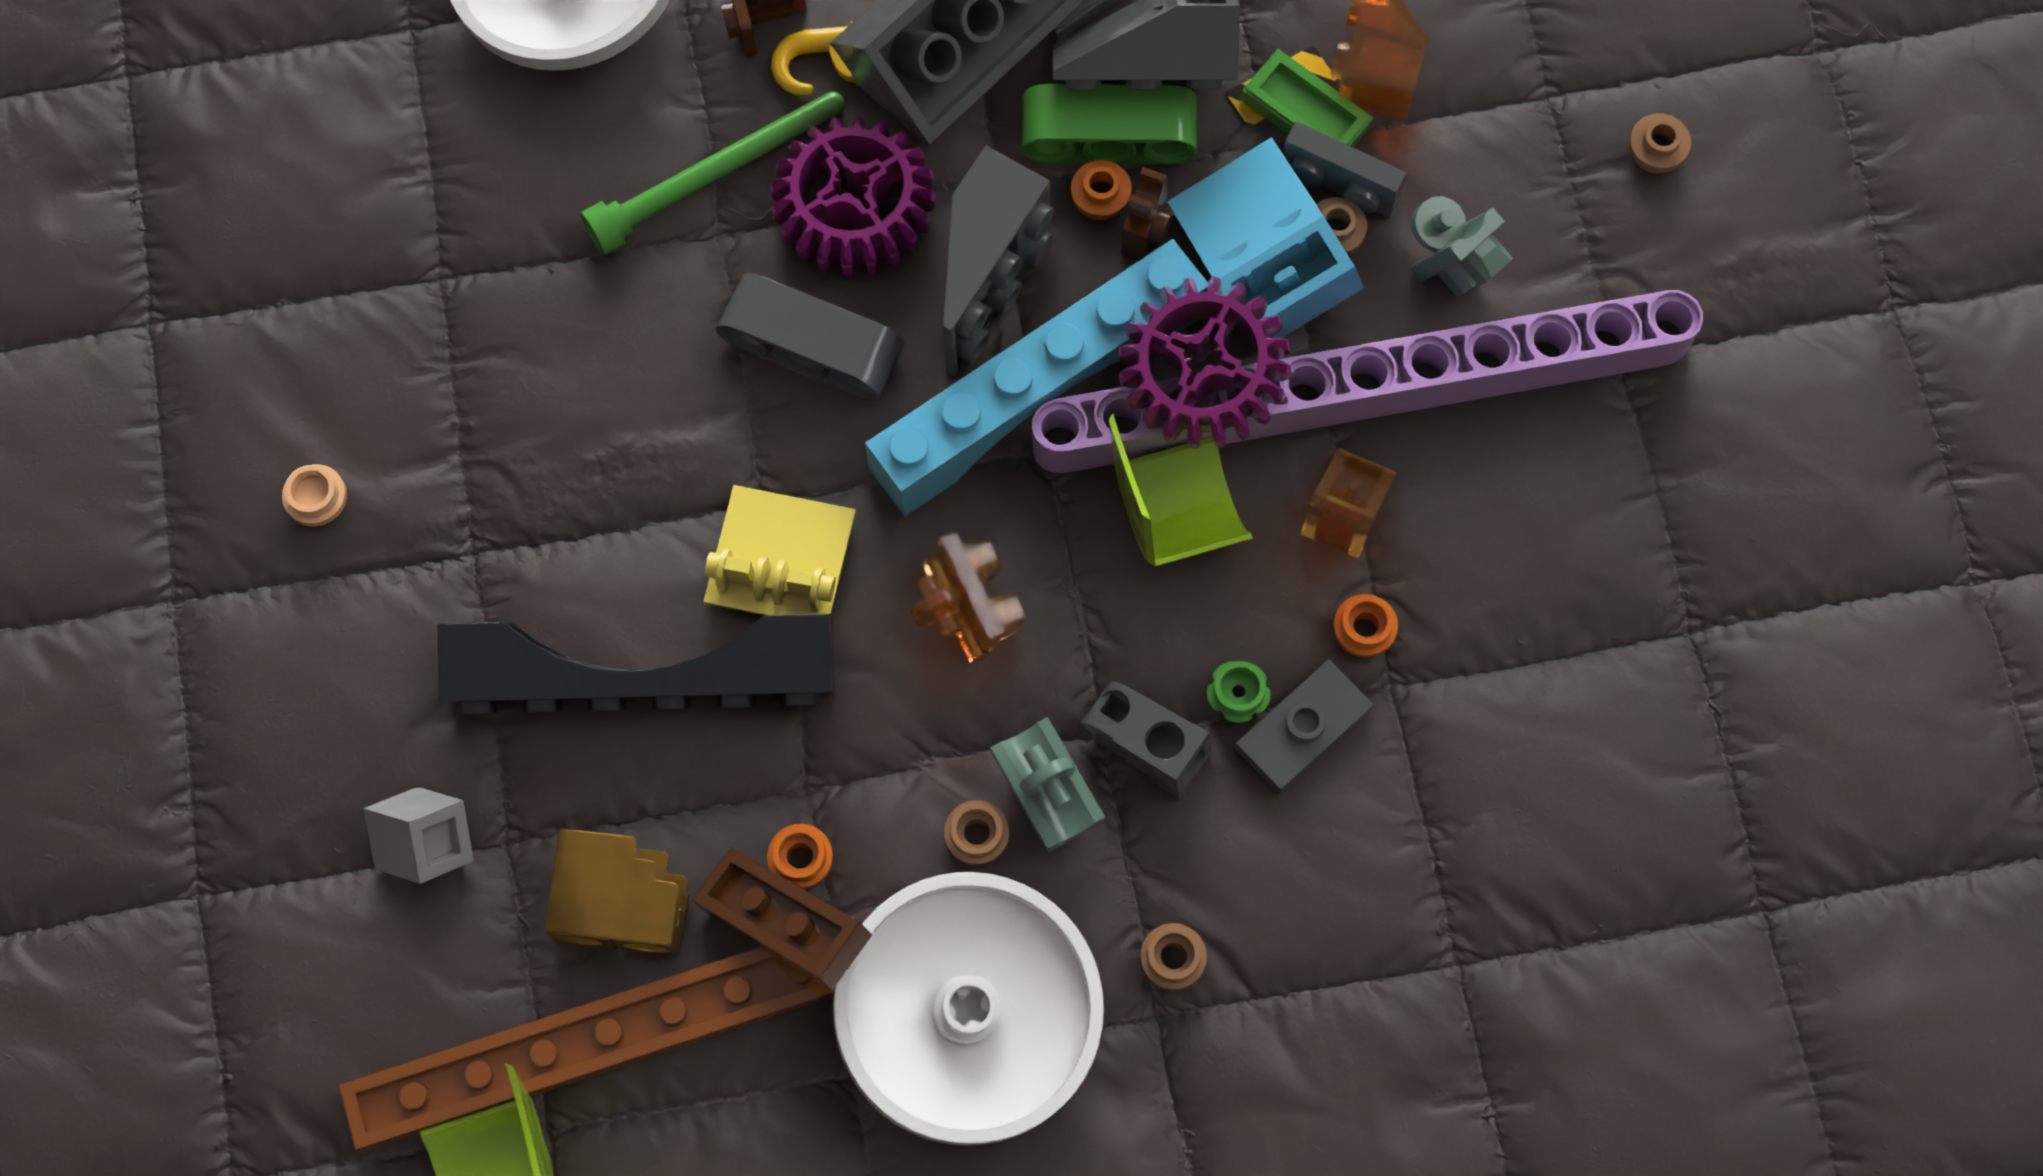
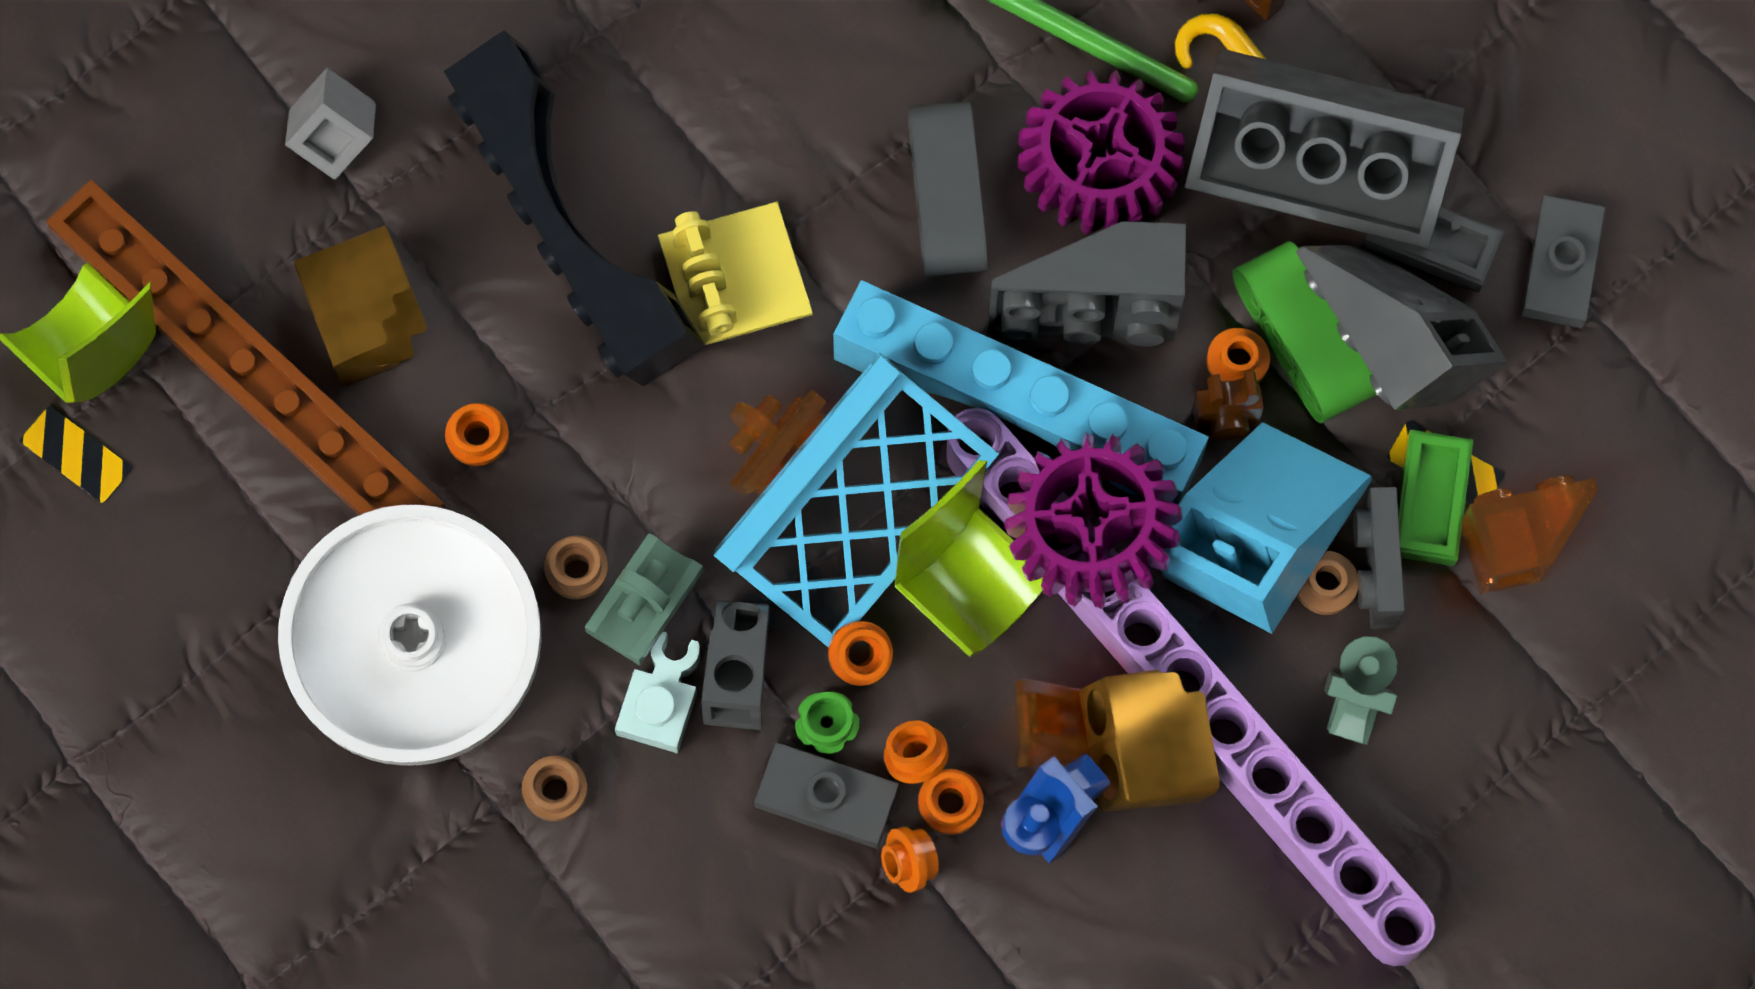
camera: 60 degrees right, 0 degrees up
reddish brown plate [692,847,873,990] -> none
medium nougat plate [1629,113,1691,173] -> none
none -> light aqua plate [615,631,701,753]
none -> medium azure fence [714,353,999,647]
none -> orange plate [828,621,893,686]
none -> orange plate [881,826,939,893]
none -> orange plate [884,720,949,784]
none -> blue hips [1001,754,1110,864]
none -> pearl gold piece [1078,669,1220,812]

